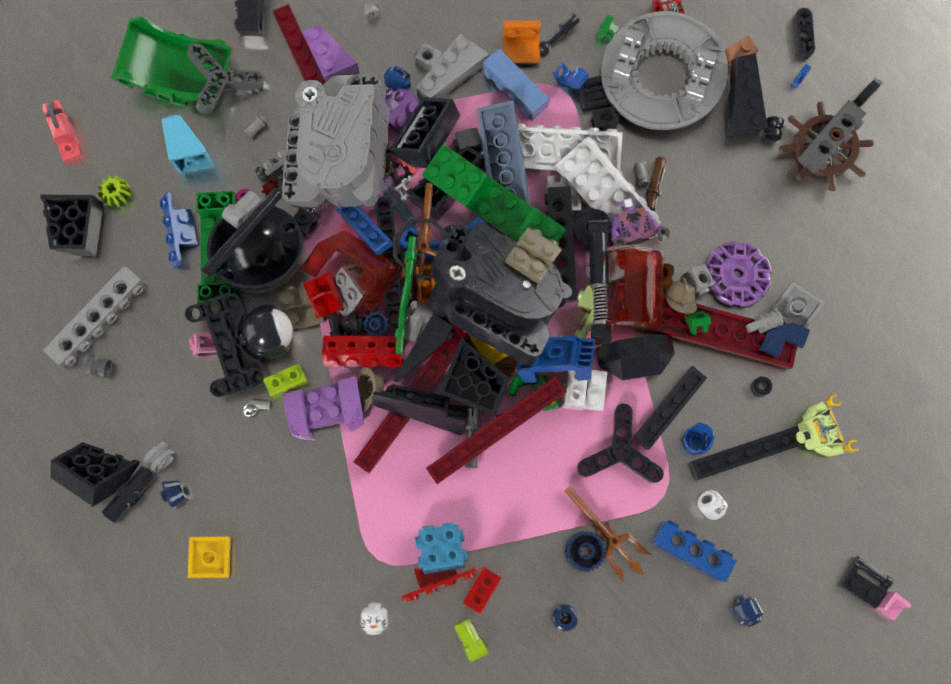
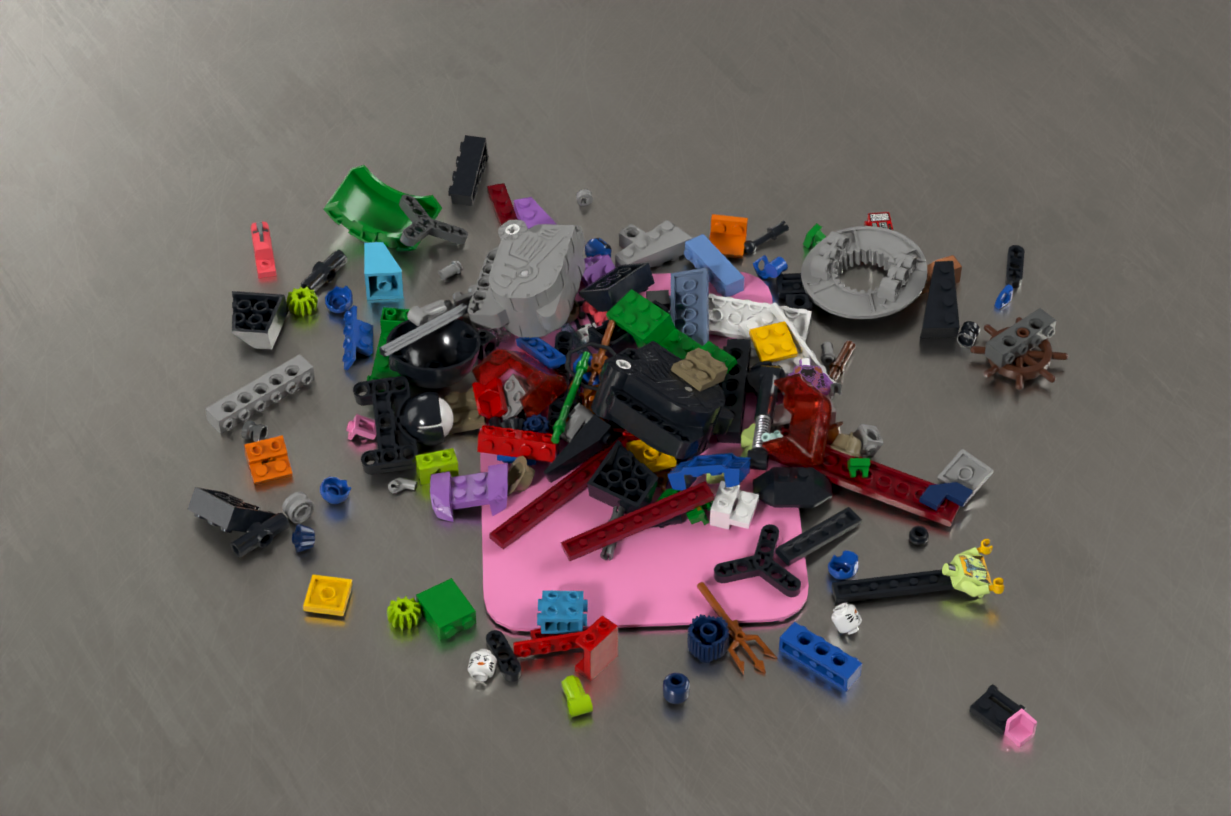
camera: 10 degrees right, 30 degrees down
black wedge [371,384,468,435] -> none
medium lavender plate [705,241,772,307] -> none
dark blue head [733,595,764,627] -> none
light grey hinge [746,309,783,333] -> none
black beam [853,77,883,108] -> none
none -> orange brick [244,435,293,485]
none -> black piece [301,250,348,292]
none -> blue hair [320,476,351,504]
none -> blue hair [325,286,353,313]
none -> lime gear [387,595,422,630]
none -> green brick [416,578,477,641]
none -> black beam [486,630,522,682]
none -> yellow plate [749,321,798,362]
none -> light aqua arm [761,430,783,448]

